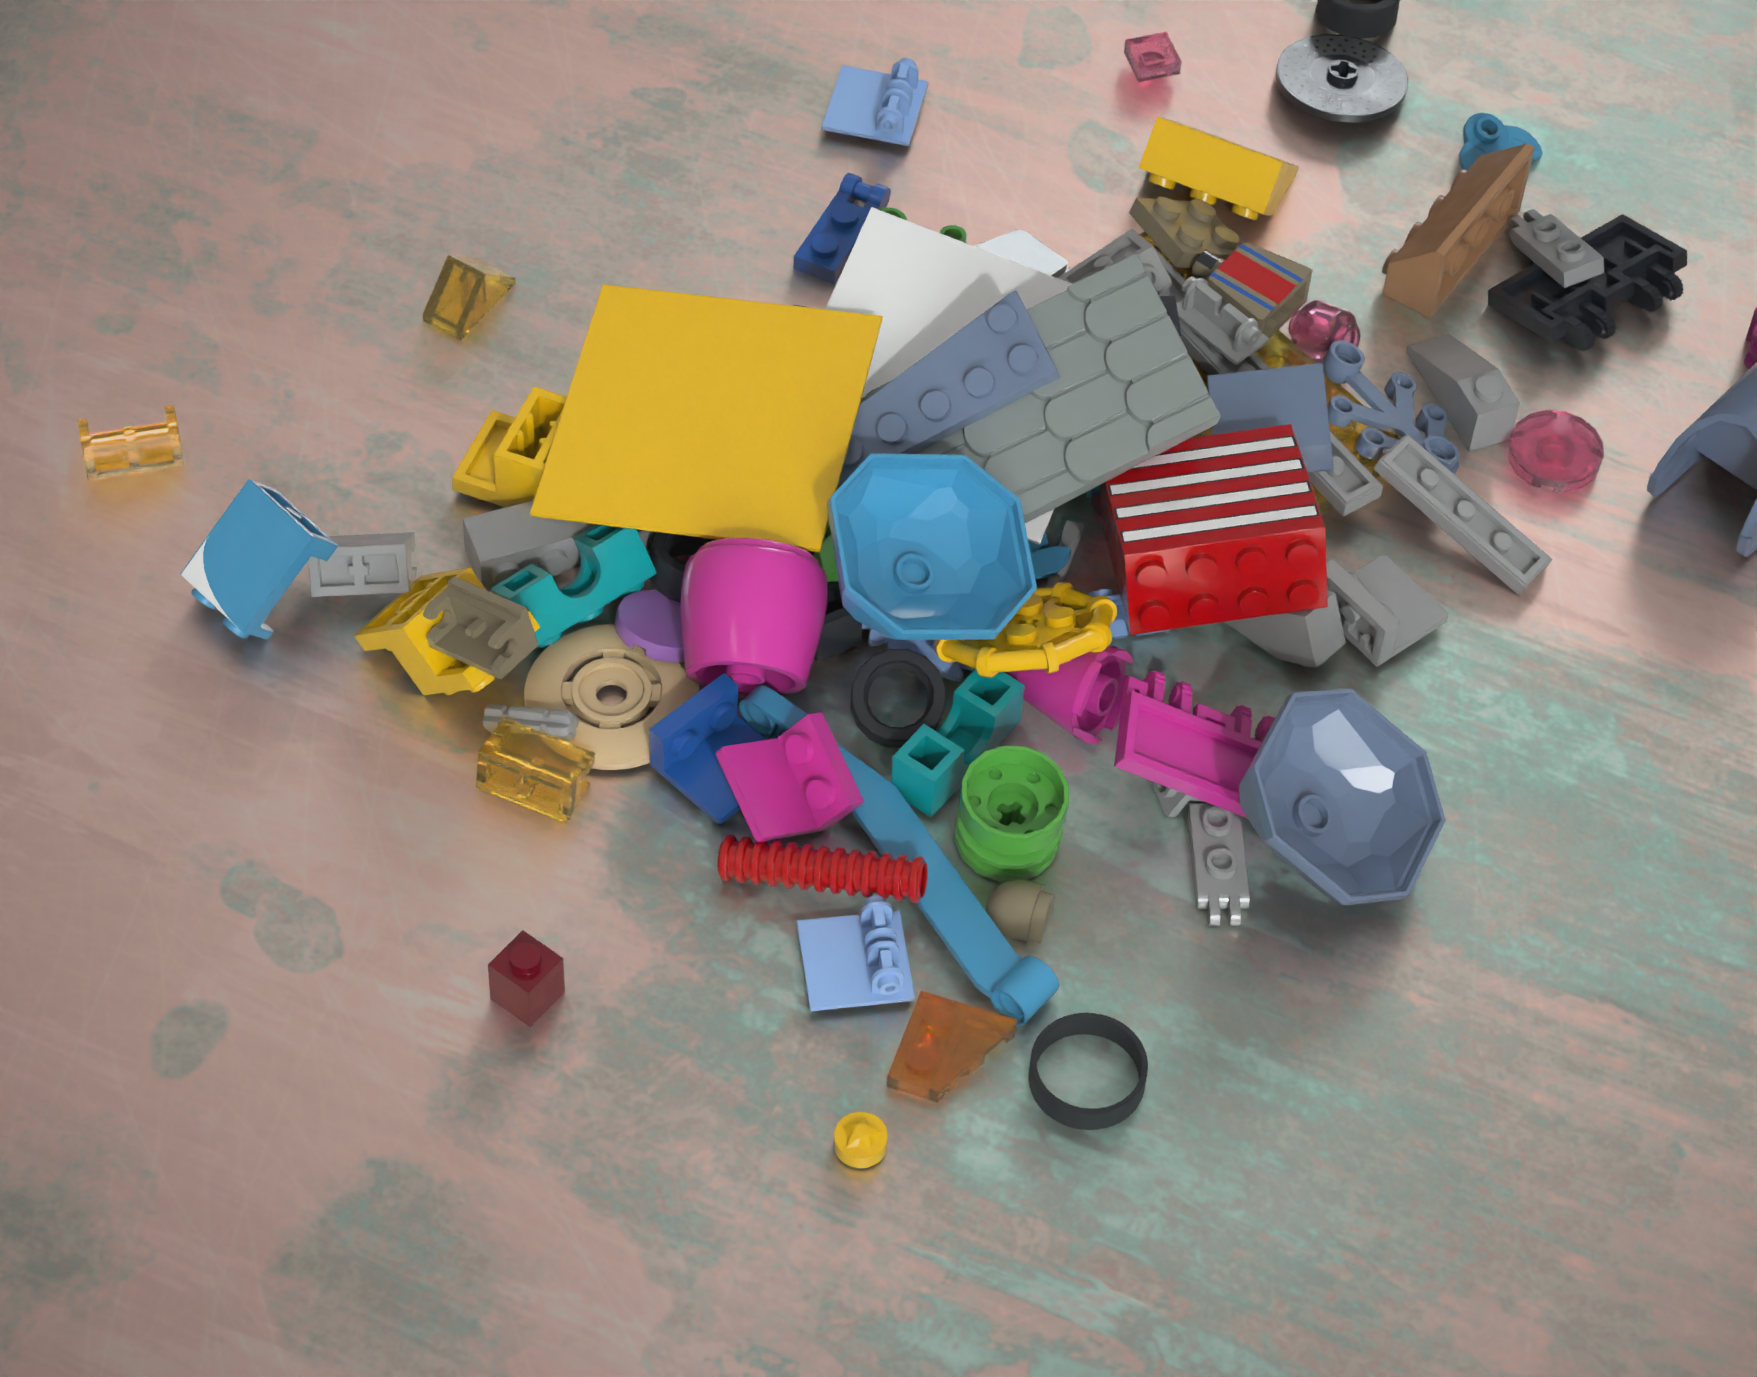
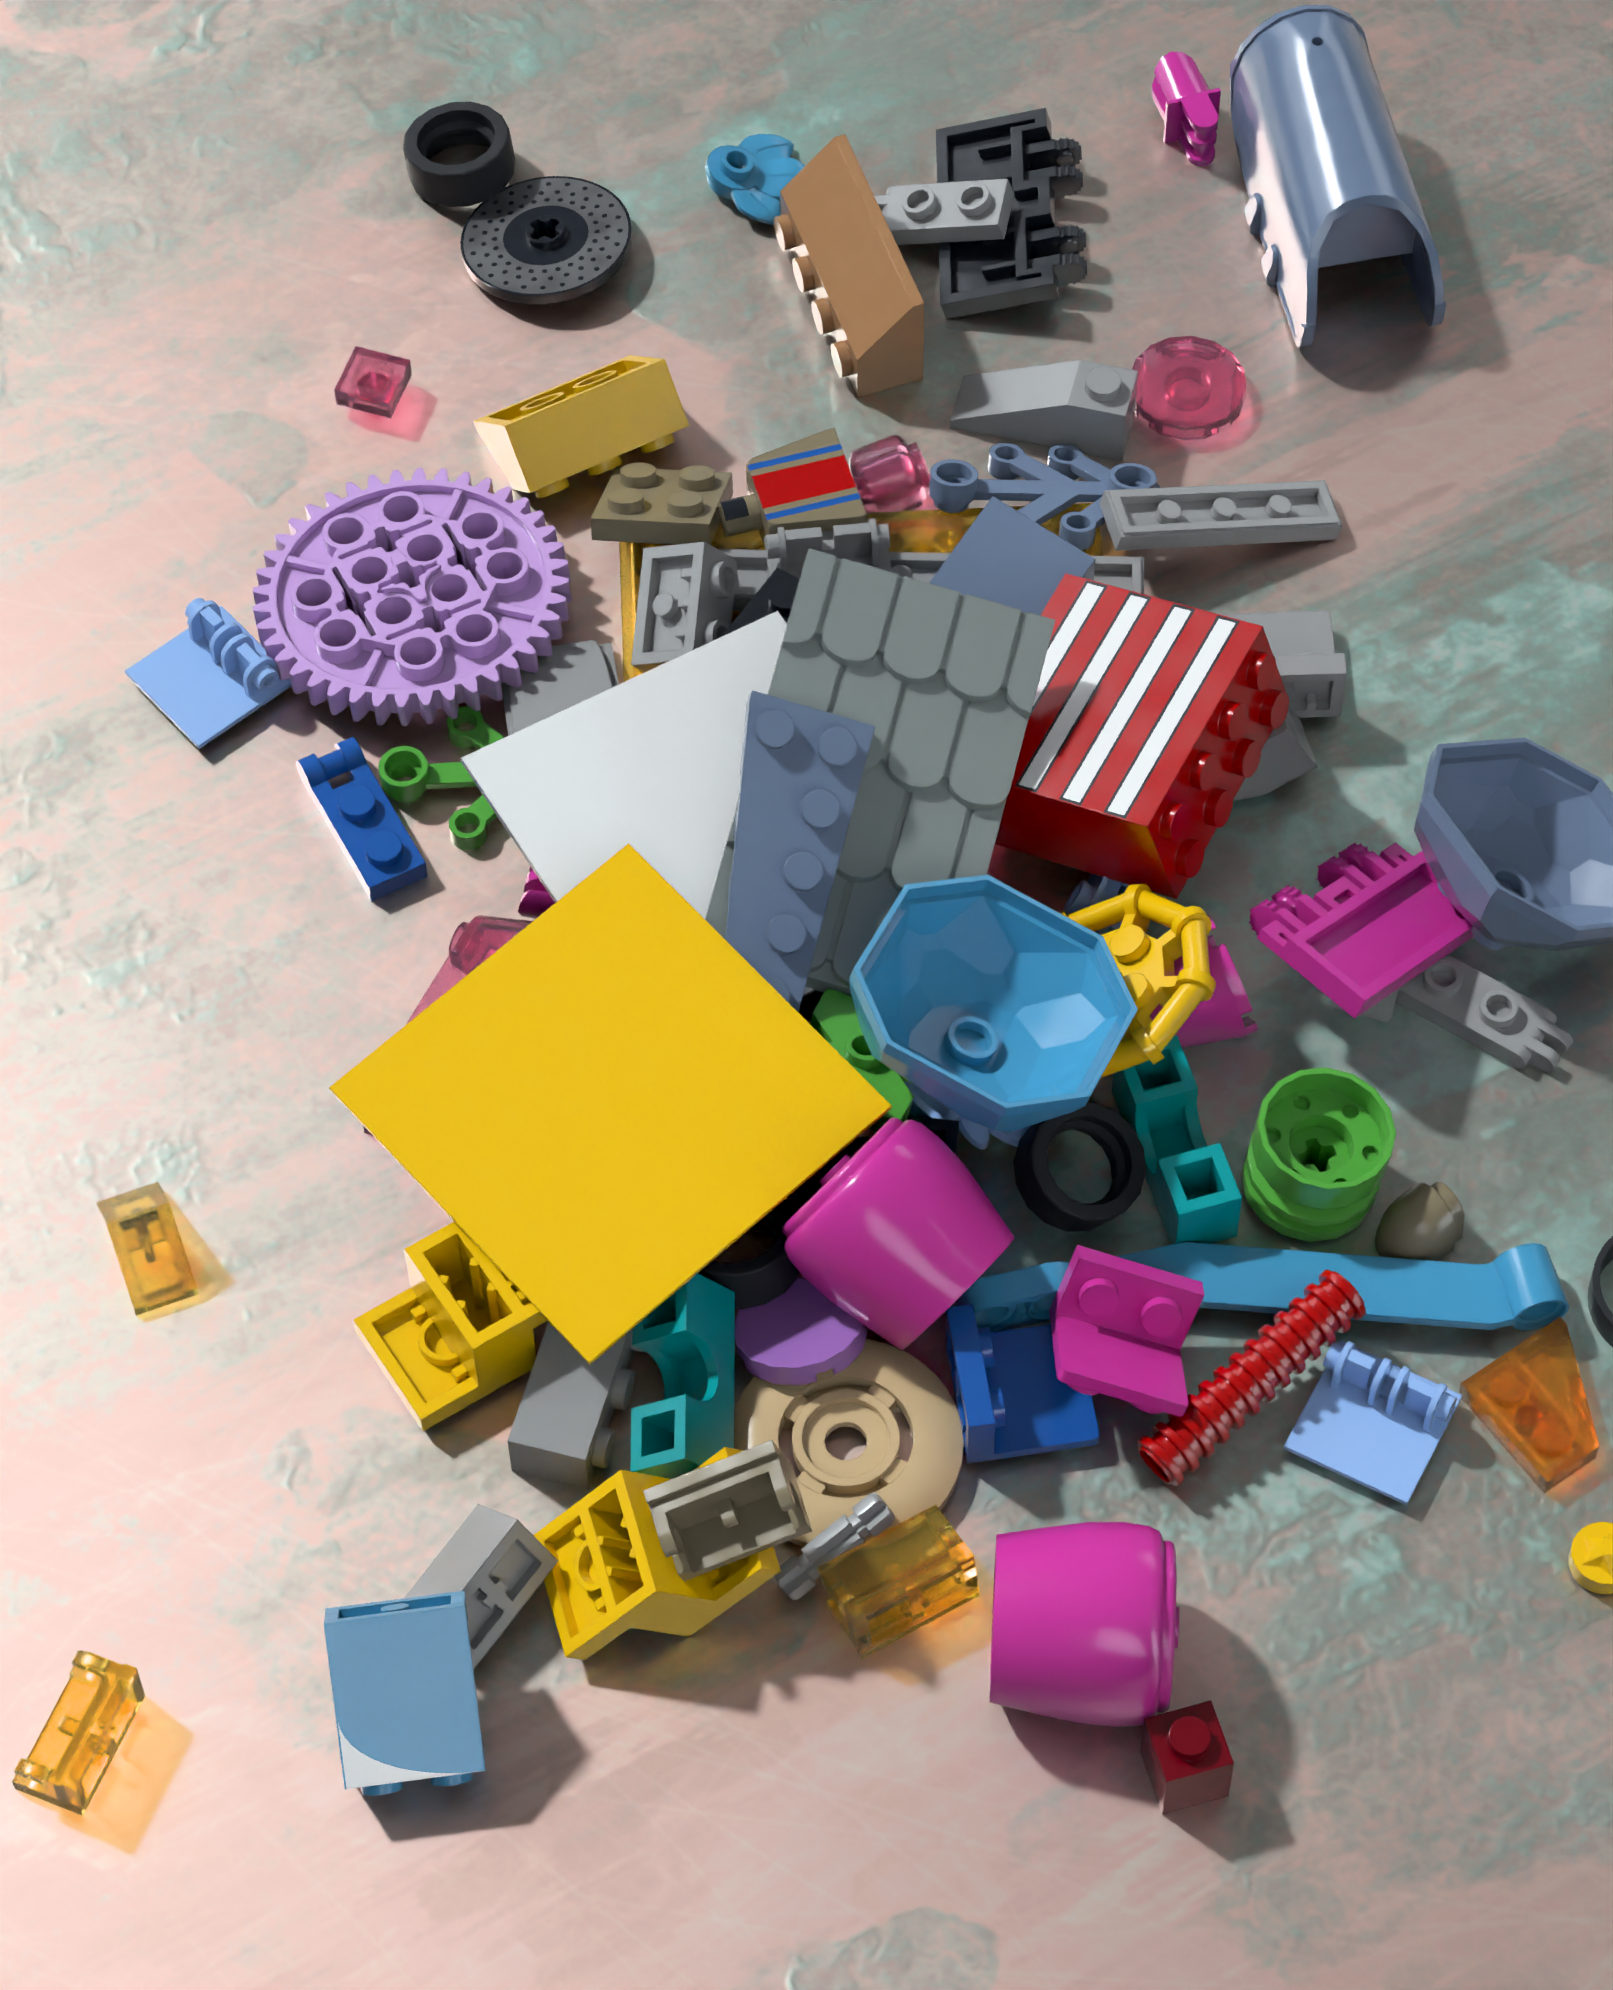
camera: 50 degrees left, 5 degrees up
none -> lavender gear [253,468,572,726]
none -> dark pink piece [989,1522,1179,1727]

